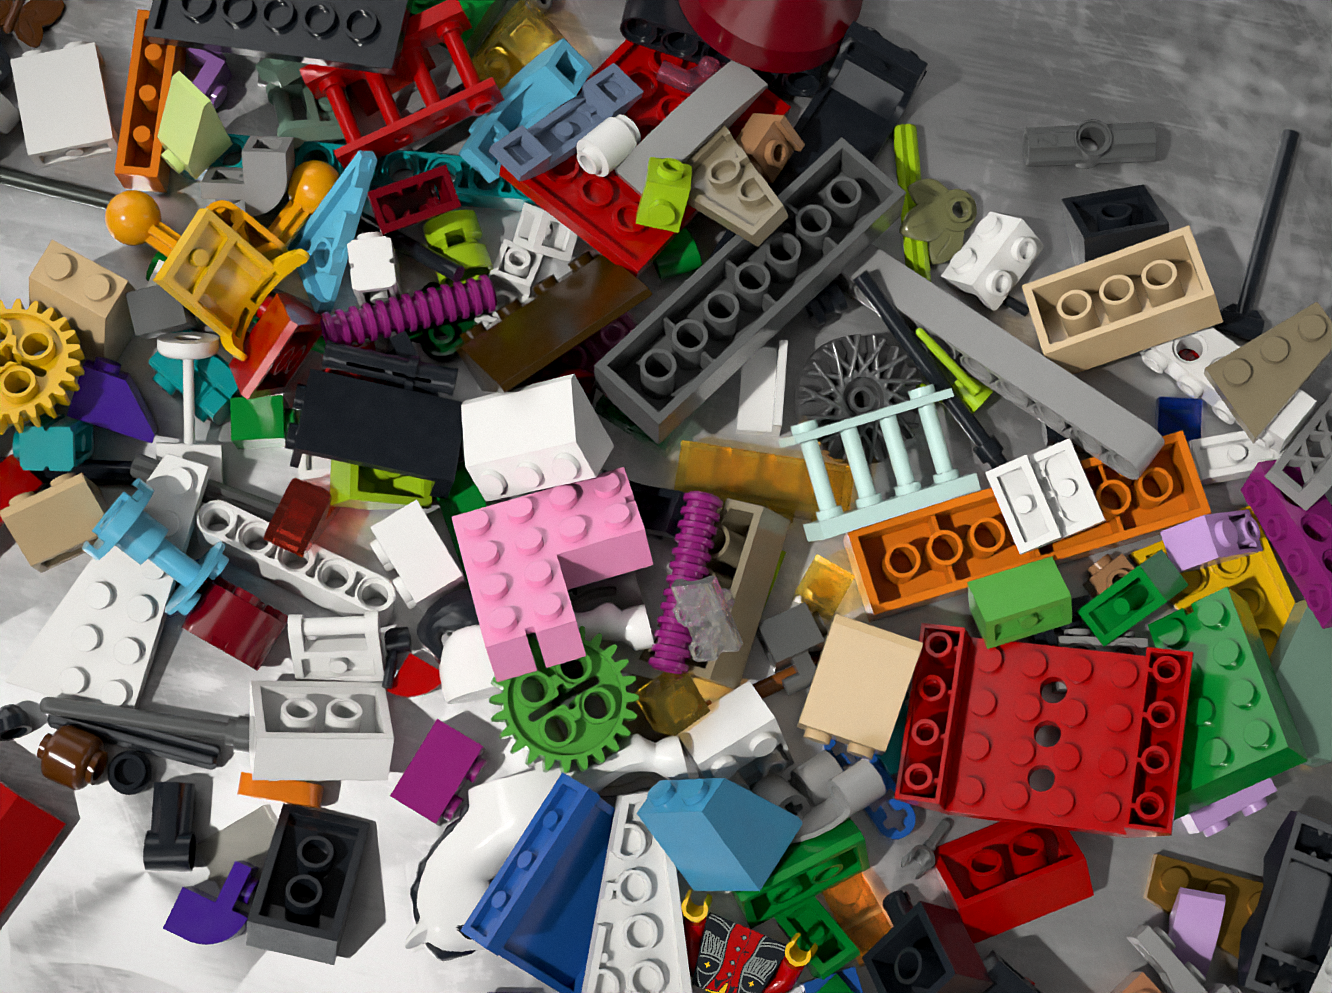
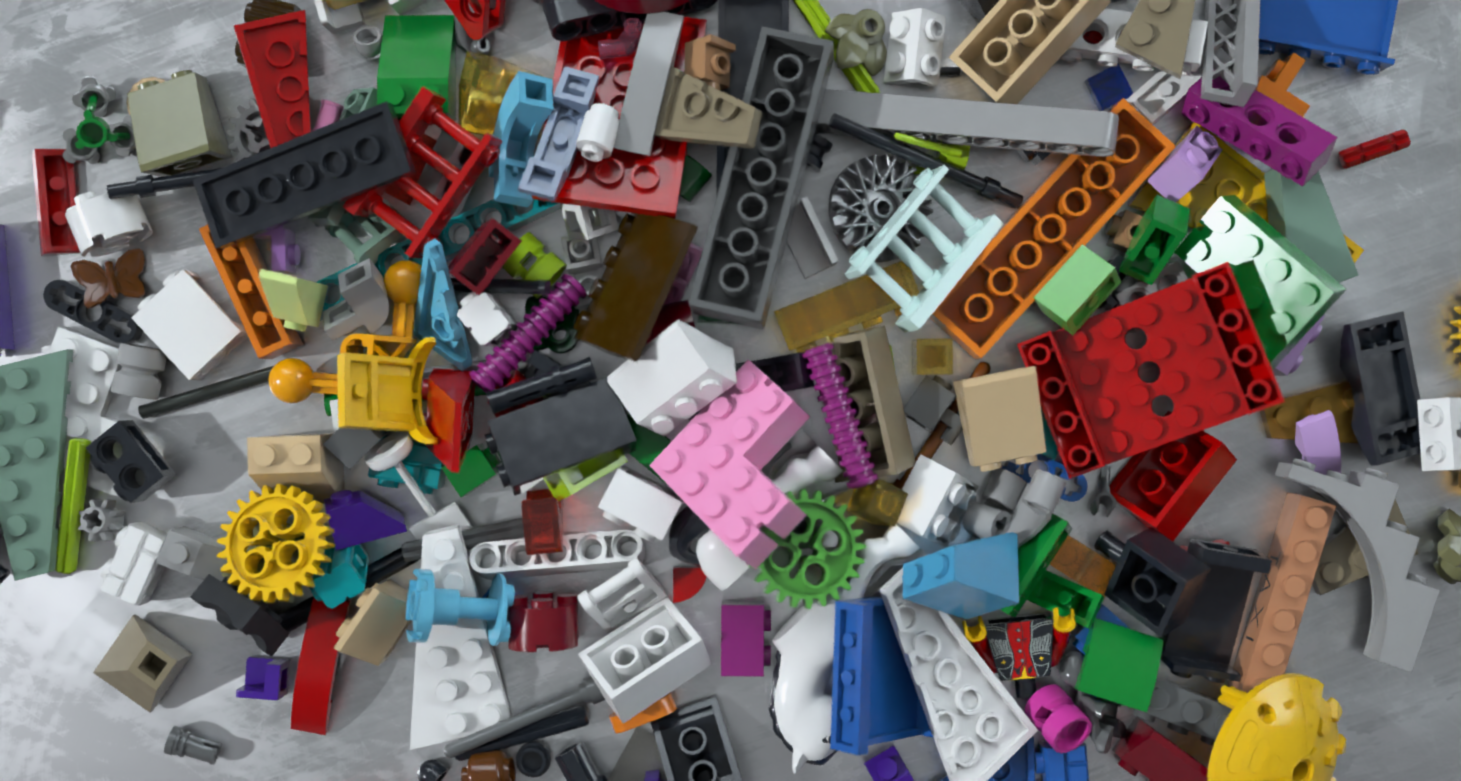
camera: 25 degrees left, 10 degrees up
black hand [382,627,412,689] -> none
lime bracket [636,157,692,233] -> none
clear hips [671,576,743,662] -> none
white slope [985,438,1106,555] -> none

